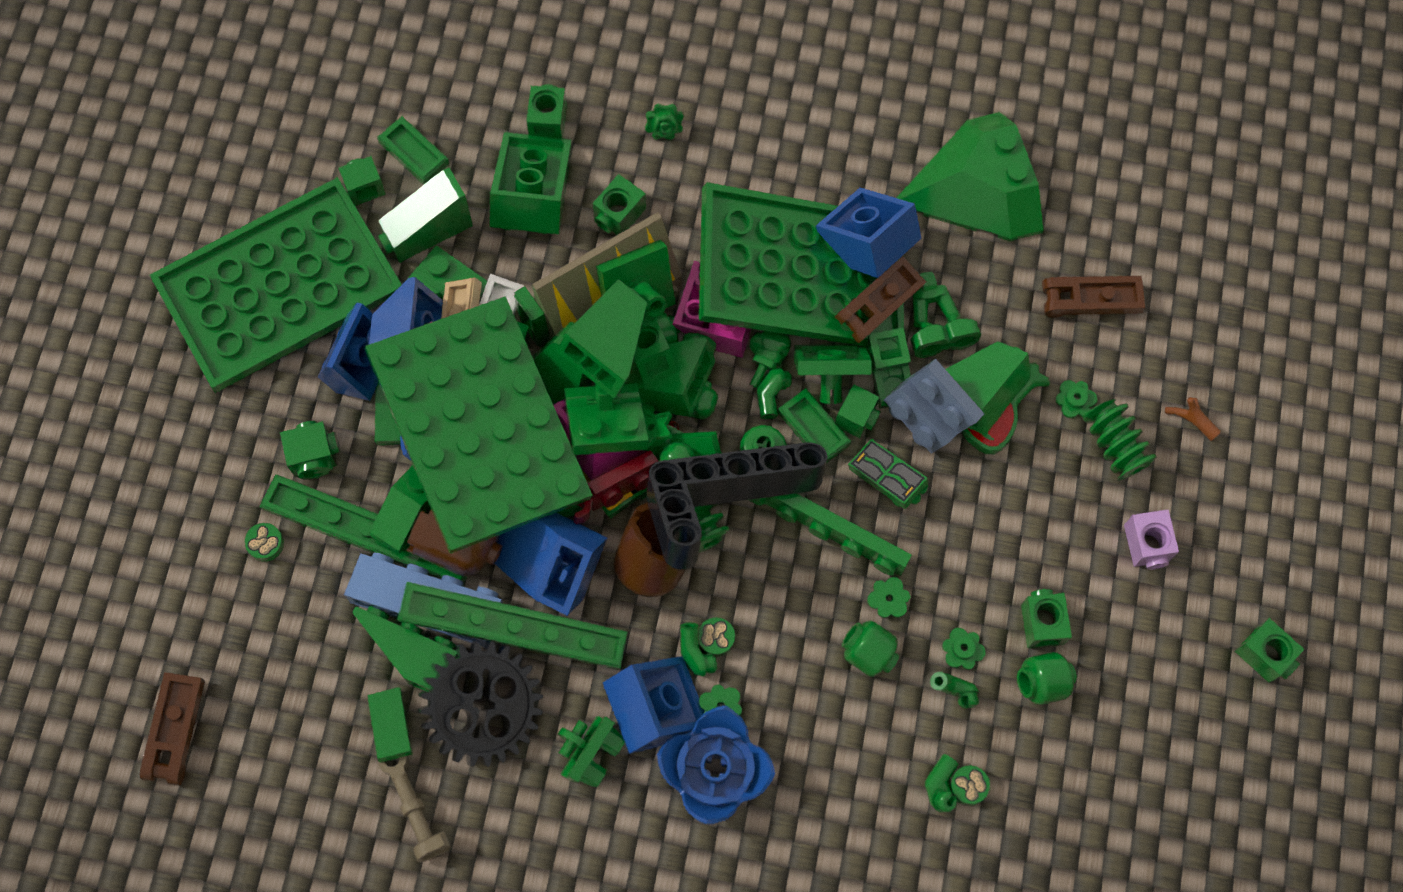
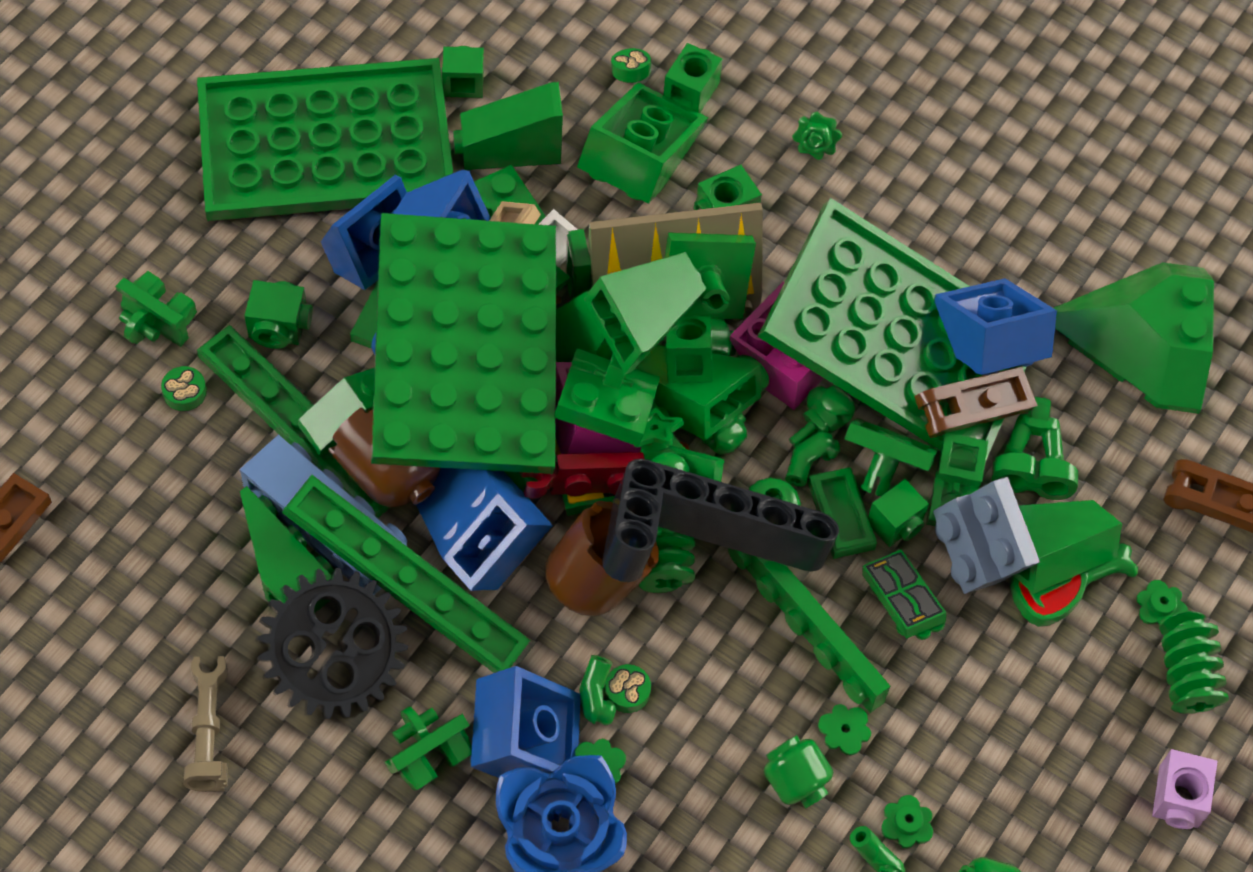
camera: 20 degrees right, 10 degrees down
green piece [367,687,412,763] -> none
green tile [377,116,450,185] -> none
green brick [1021,589,1072,648] -> none
none -> green hips [115,271,197,347]
none -> green tile [611,48,651,83]

